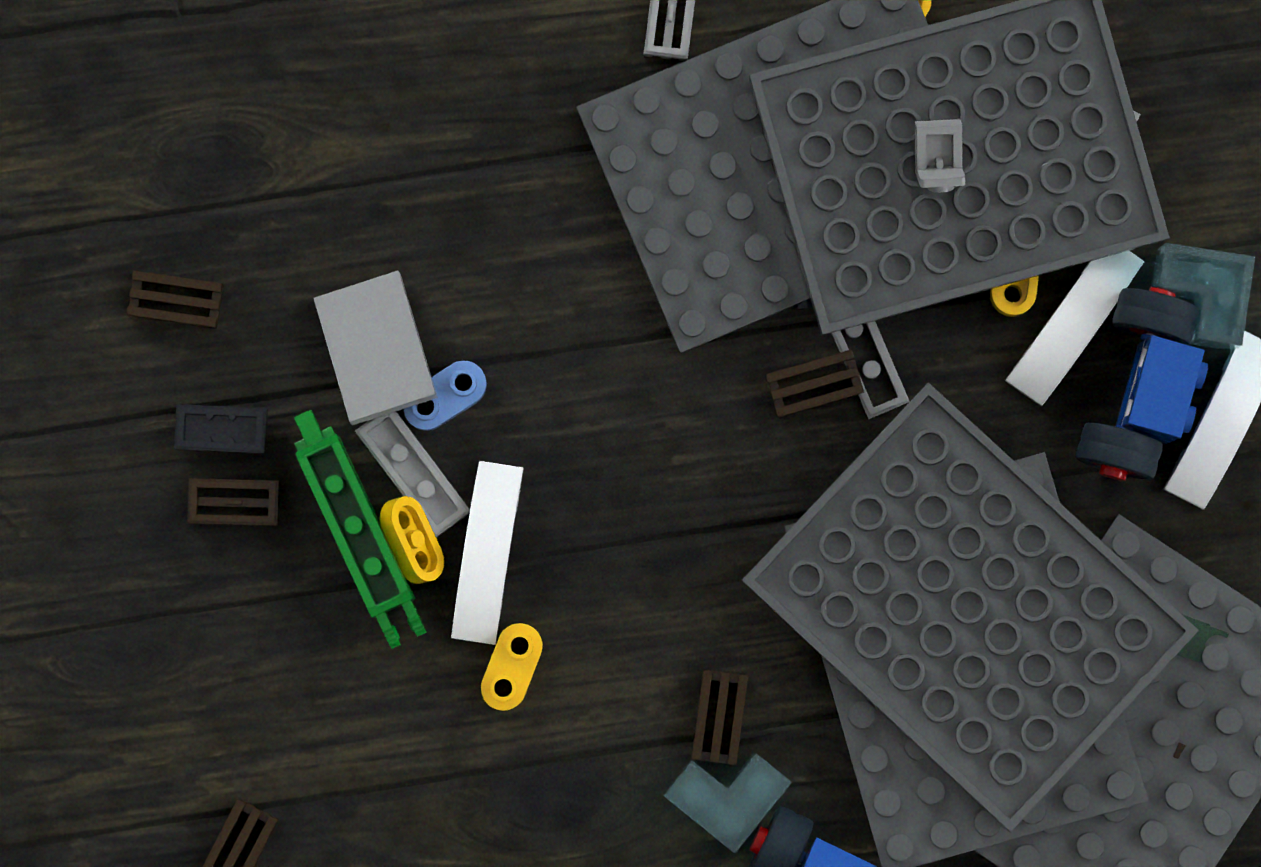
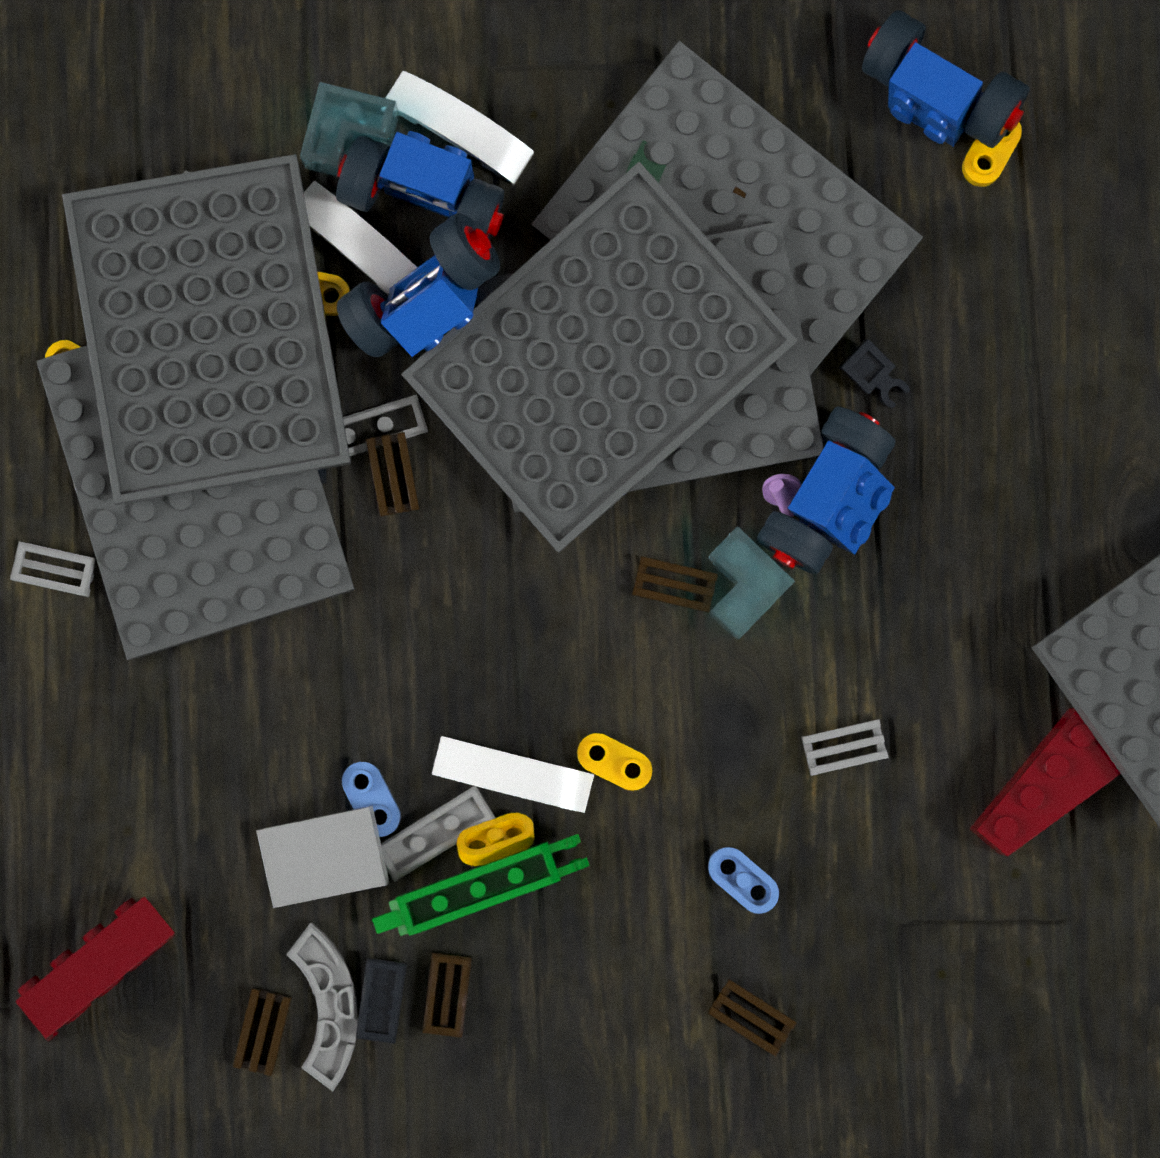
camera: 80 degrees left, 0 degrees up
light grey bracket [915,119,965,193] -> none
none -> dark red wedge [15,896,175,1042]
none -> light grey tile [287,922,359,1092]
none -> brick [337,213,500,357]
none -> medium blue plate [708,847,779,914]
none -> lavender plate [762,474,801,517]

